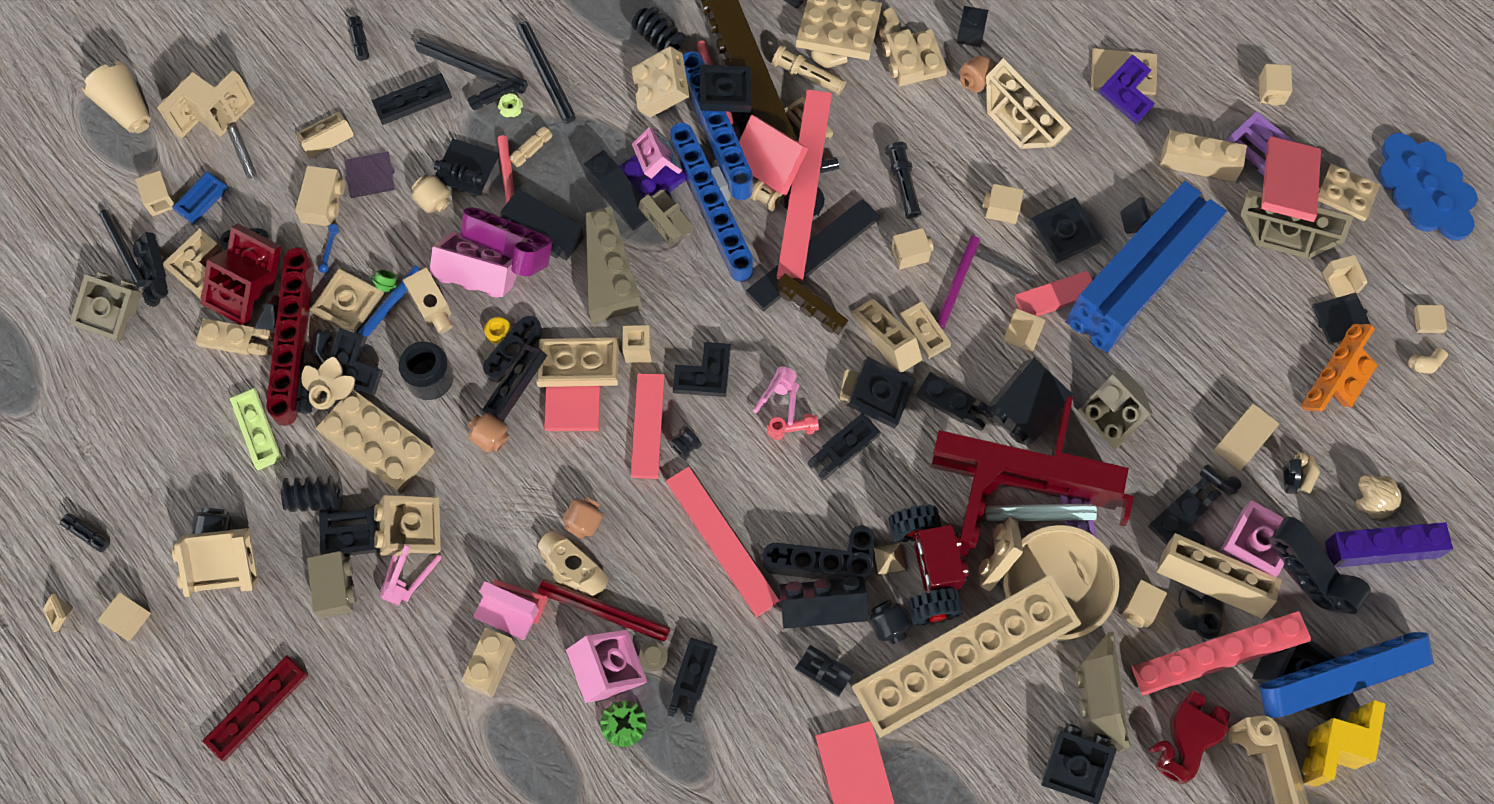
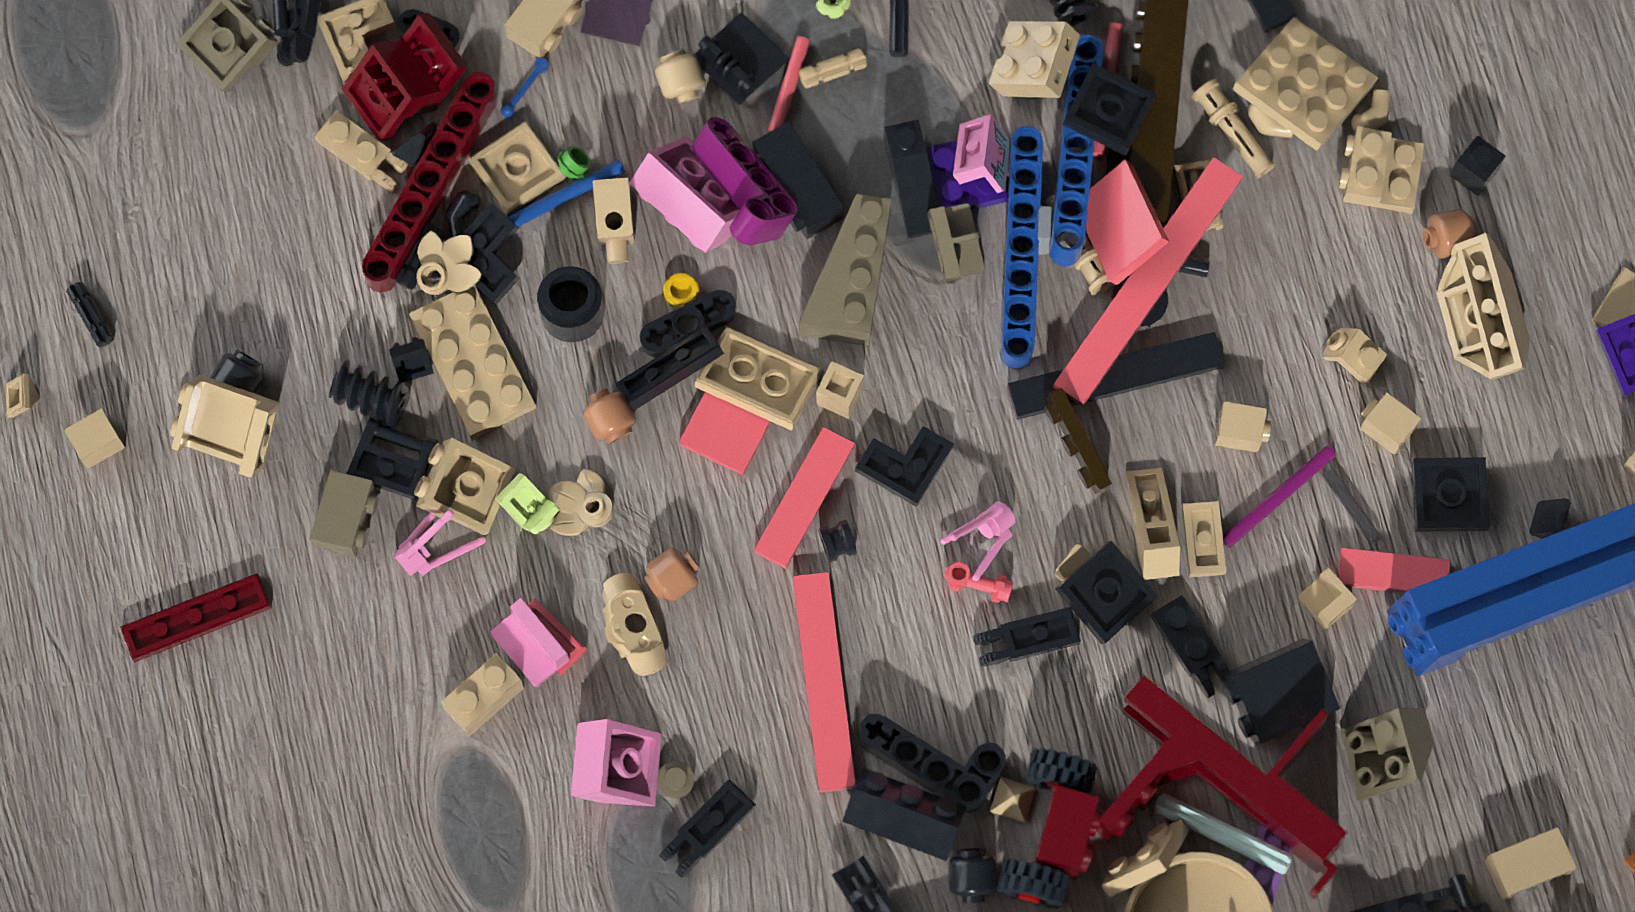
camera: 25 degrees right, 5 degrees up
yellowish green tile [230,388,283,470] -> none
dark red axle [538,579,670,642] -> none
bright green gear [600,700,647,747] -> none
black pin [885,142,922,219] -> none
none -> black tile [389,337,434,383]
none -> yellowish green bracket [495,473,560,534]
none -> tan plate [548,469,614,536]
none -> tan bracket [1322,328,1387,383]

